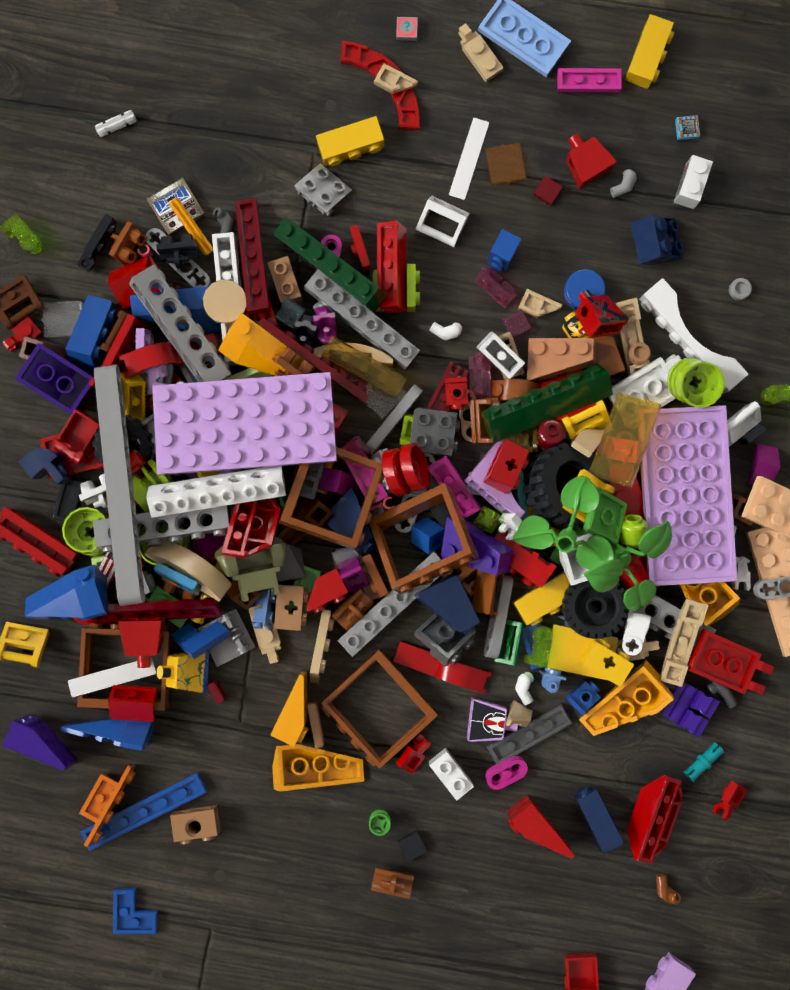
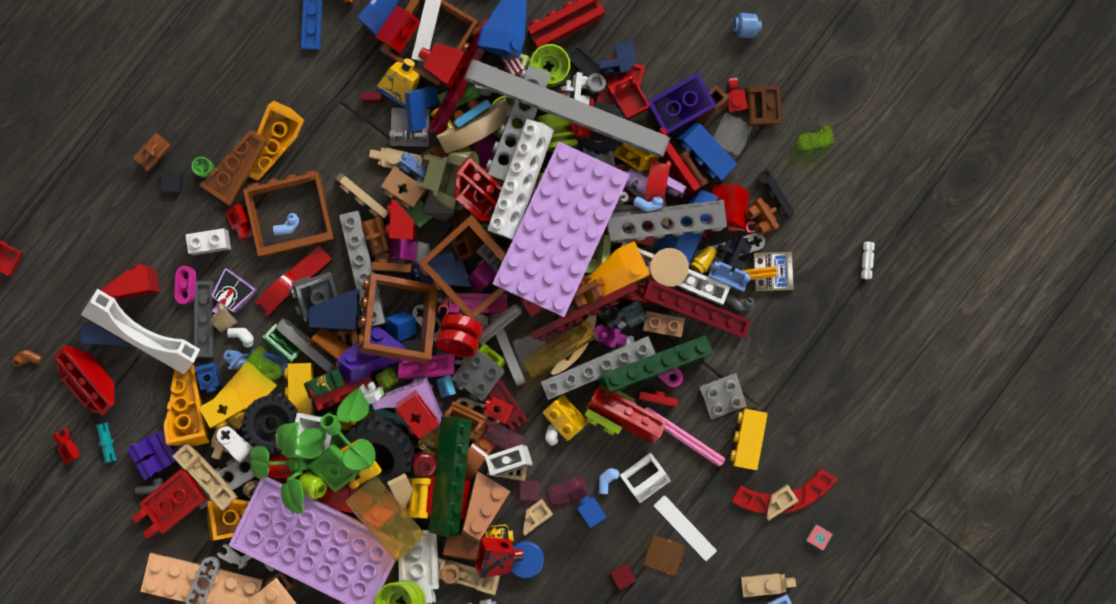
camera: 115 degrees right, 0 degrees up
medium nougat brick [170,805,221,844] -> none
light orange slope [271,671,308,747] -> none
medium nougat tile [307,701,325,748] -> none
none -> white arch [81,289,200,374]
none -> dark orange wing [199,130,269,206]
none -> tan plate [243,480,259,498]
none -> light blue arm [273,213,299,235]
none -> dark green leg [304,369,345,399]
none -> medium azure tile [436,375,456,398]
none -> light grey axle [478,304,522,345]
none -> yellow bracket [543,394,589,441]
none -> light grey tile [586,73,606,93]
none -> light blue arm [599,468,619,494]
none -> light blue arm [633,197,663,212]
none -> bright pink axle [645,407,725,466]
none -> yellow cone [690,246,718,274]
none -> medium blue hinge [708,261,751,292]

